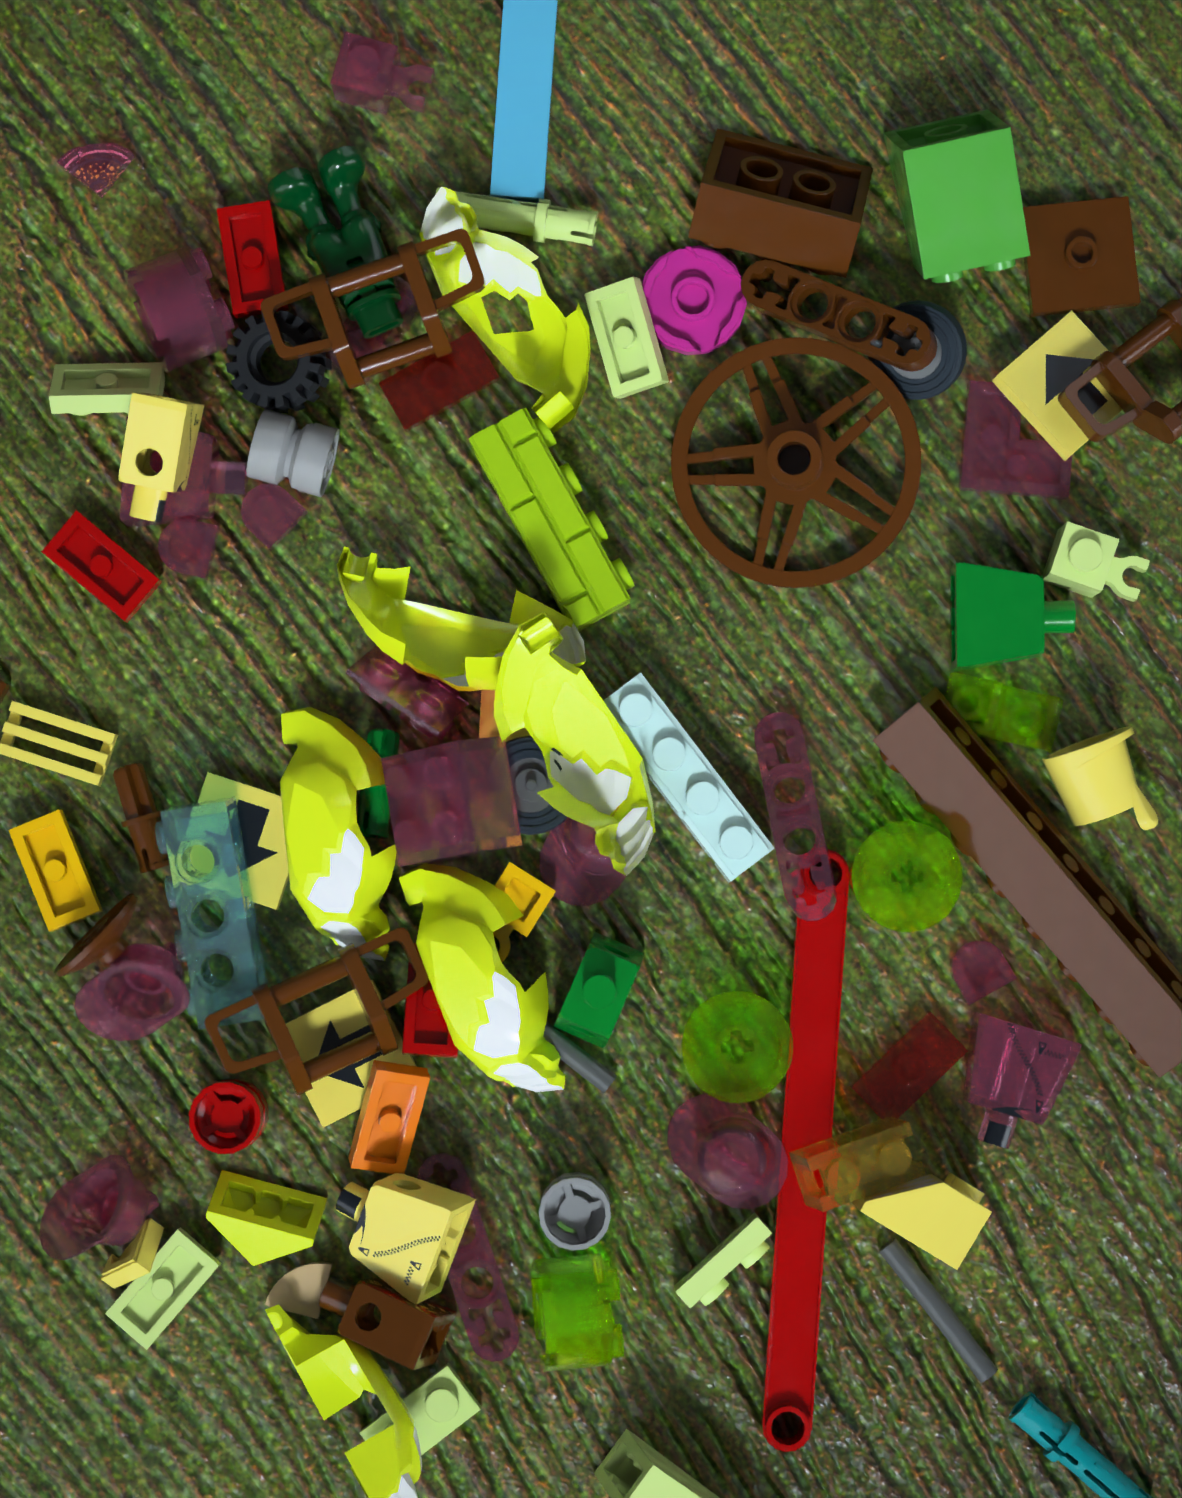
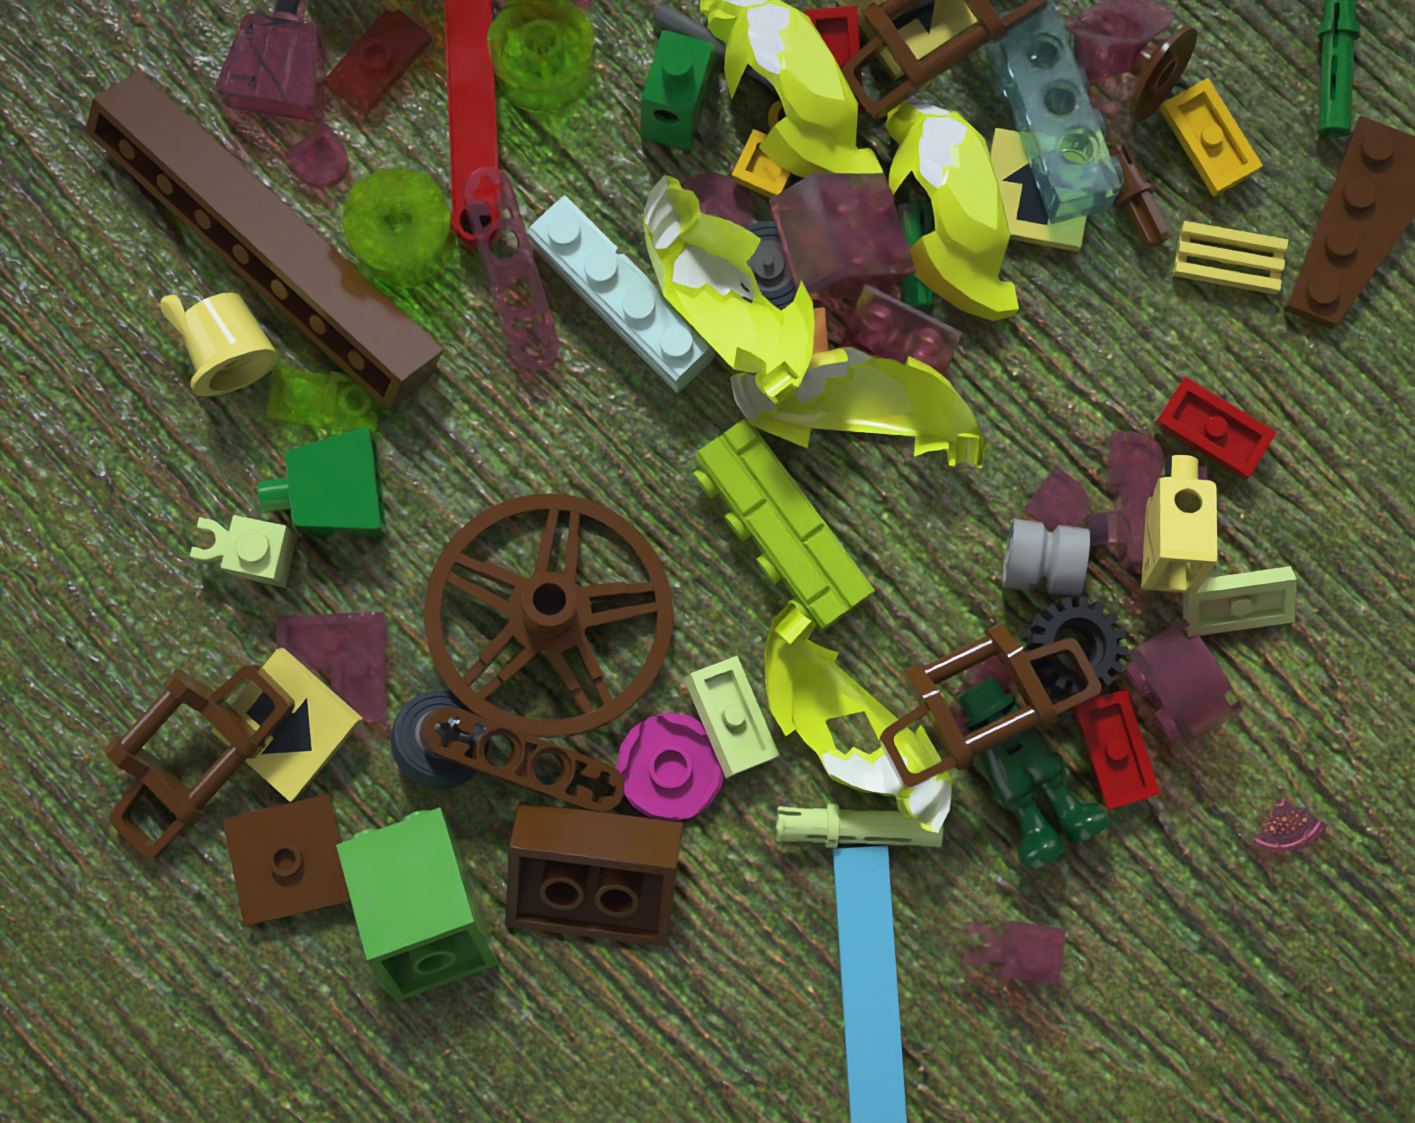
camera: 175 degrees right, 5 degrees down
clear red plate [379,330,500,432] -> none

